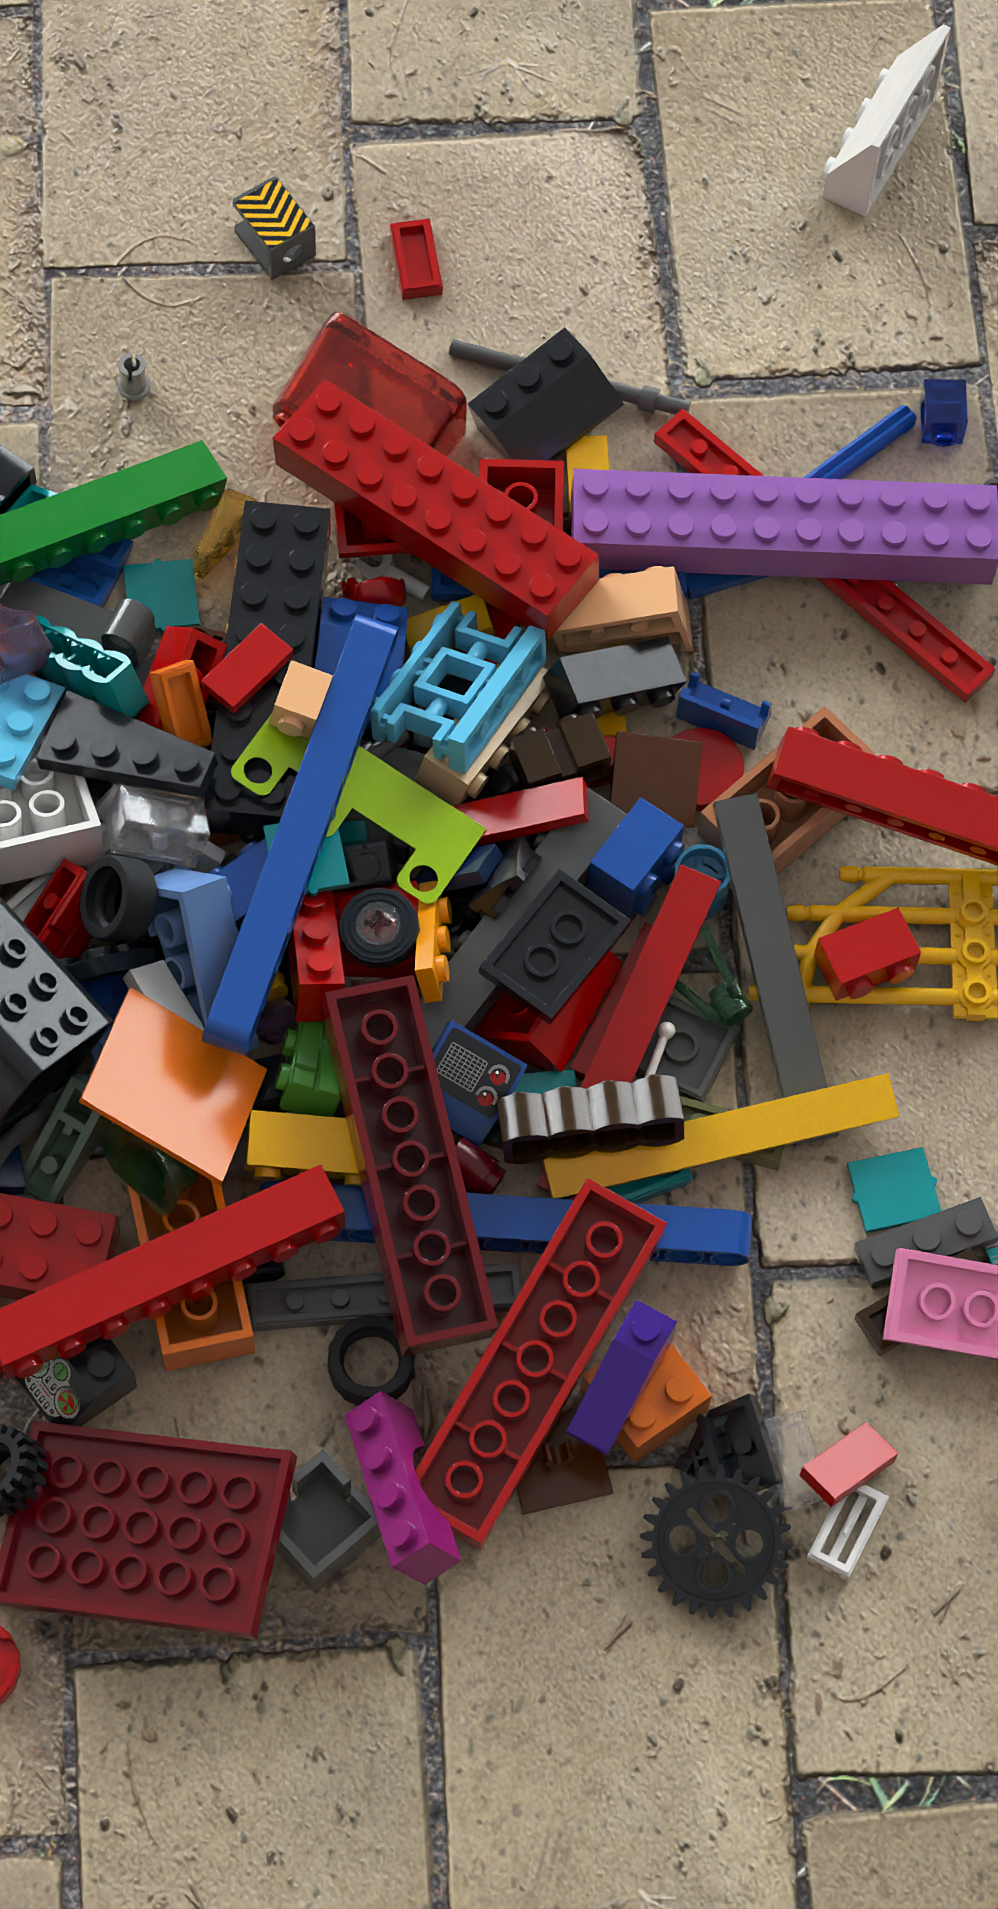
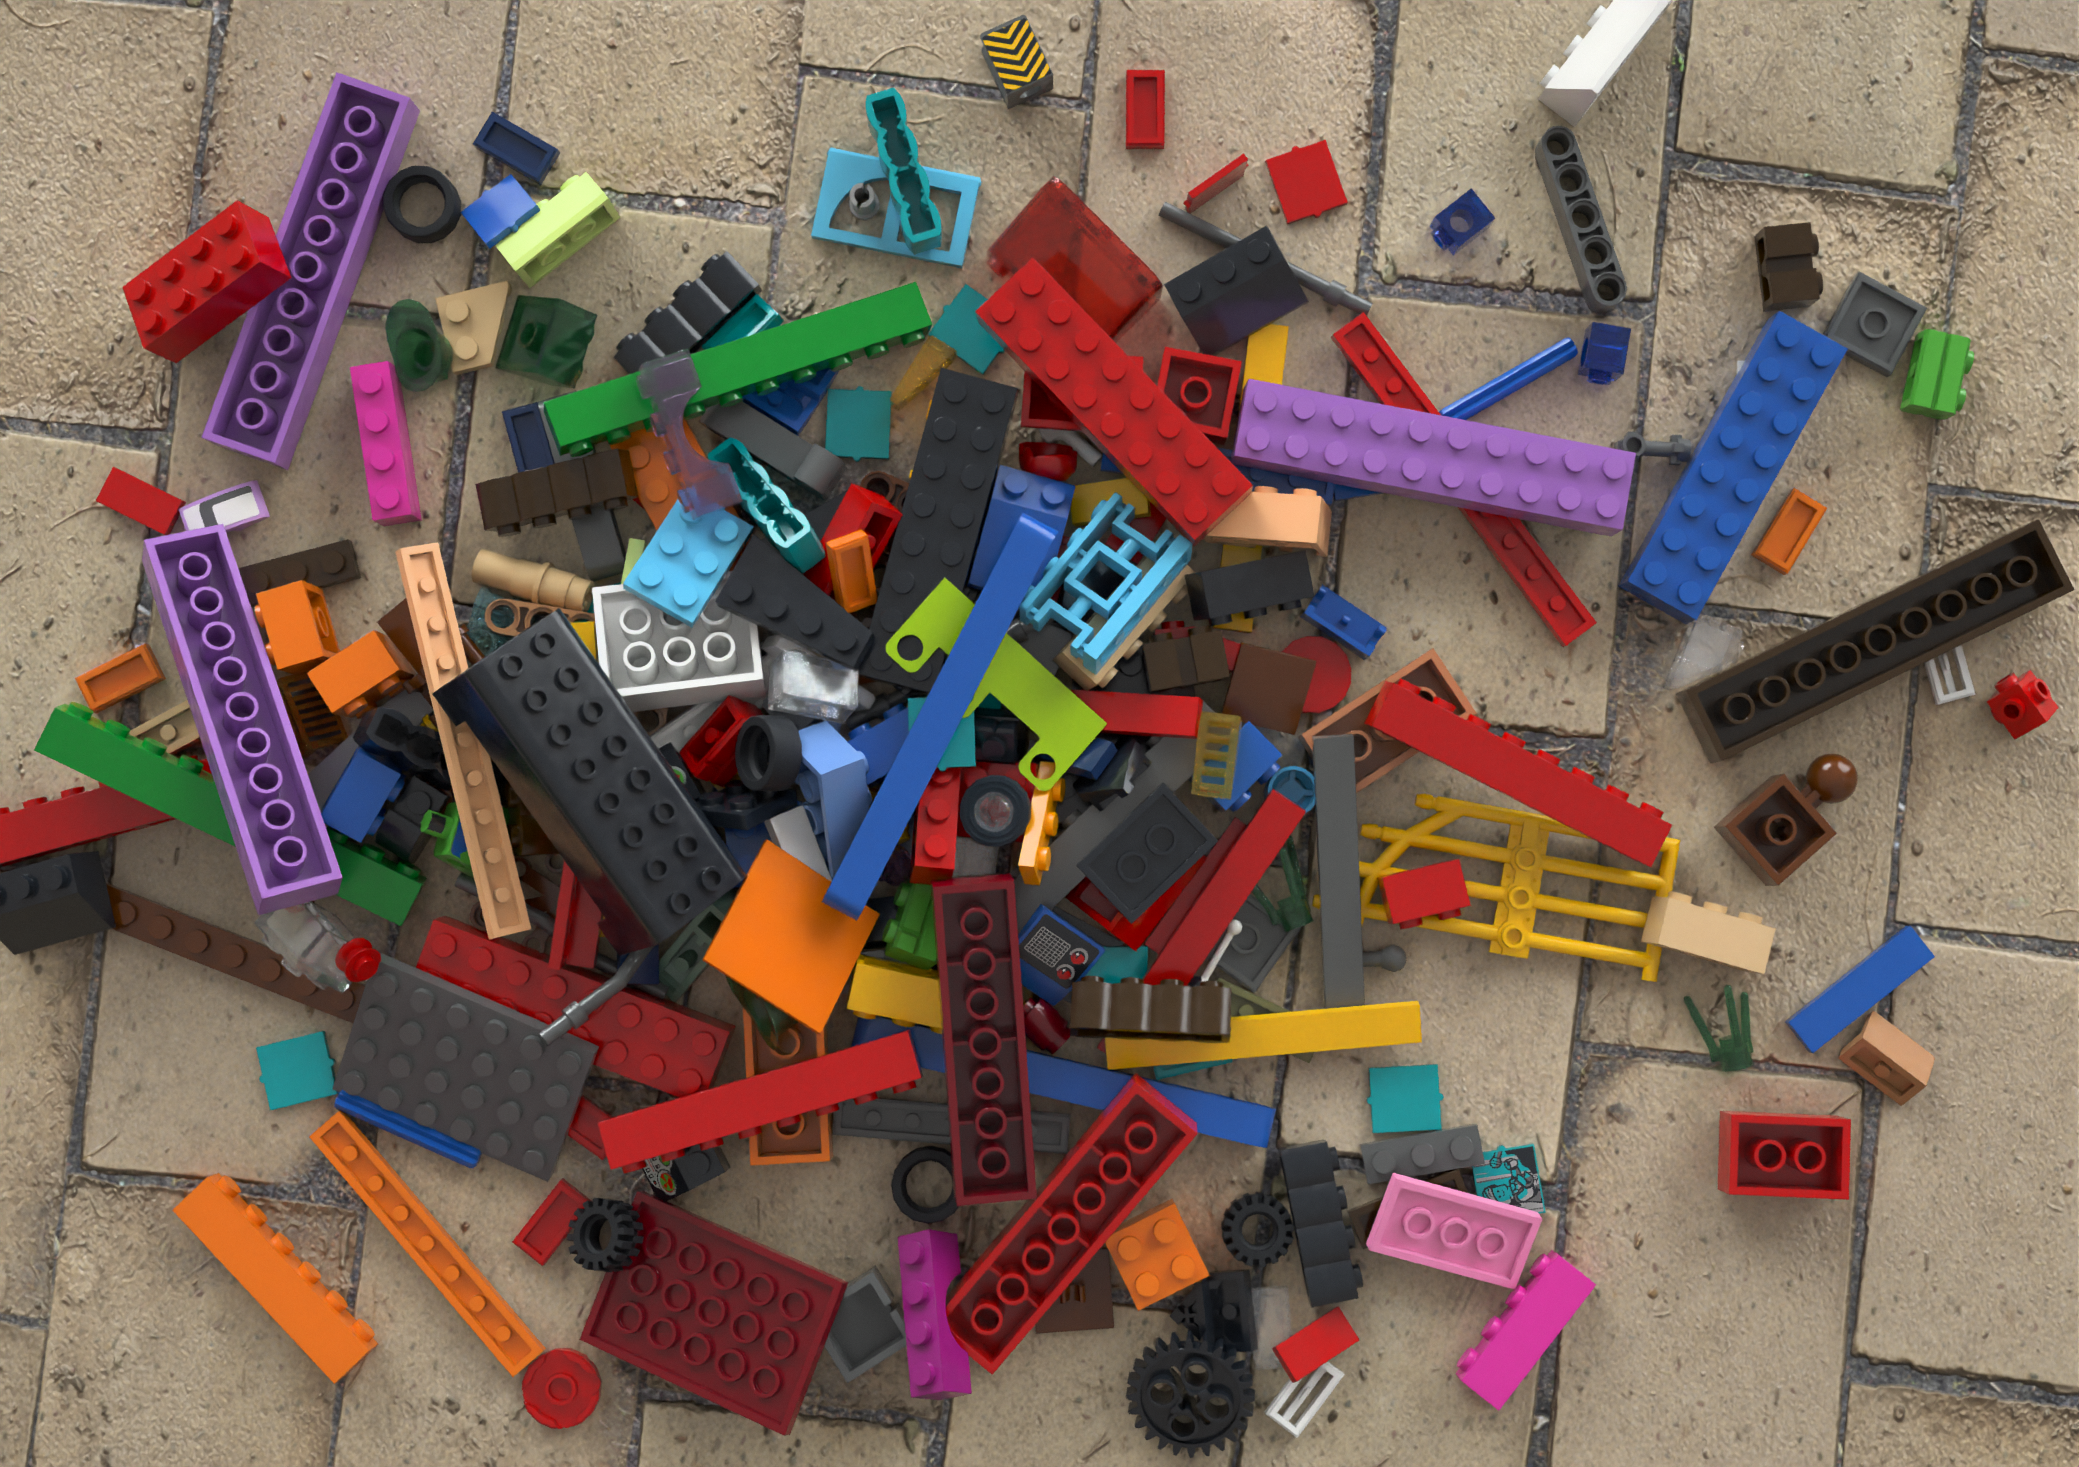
camera: 15 degrees right, 20 degrees up
red tile [201,623,294,714] -> none
light nougat brick [268,660,333,739] -> none
dark purple slope [566,1300,677,1455] -> none
none -> medium azure window [811,148,982,268]
none -> teal brick [866,88,942,255]
none -> teal piece [928,284,1005,375]
none -> red piece [1183,153,1249,214]
none -> clear yellow slope [1191,711,1242,800]
none -> black tyre [1221,1192,1294,1267]
none -> red piece [1265,140,1348,224]
none -> black brick [1278,1139,1363,1308]
none -> dark grey piece [1363,945,1407,972]
none -> clear blue brick [1430,188,1496,256]
none -> dark grey beam [1535,126,1627,314]

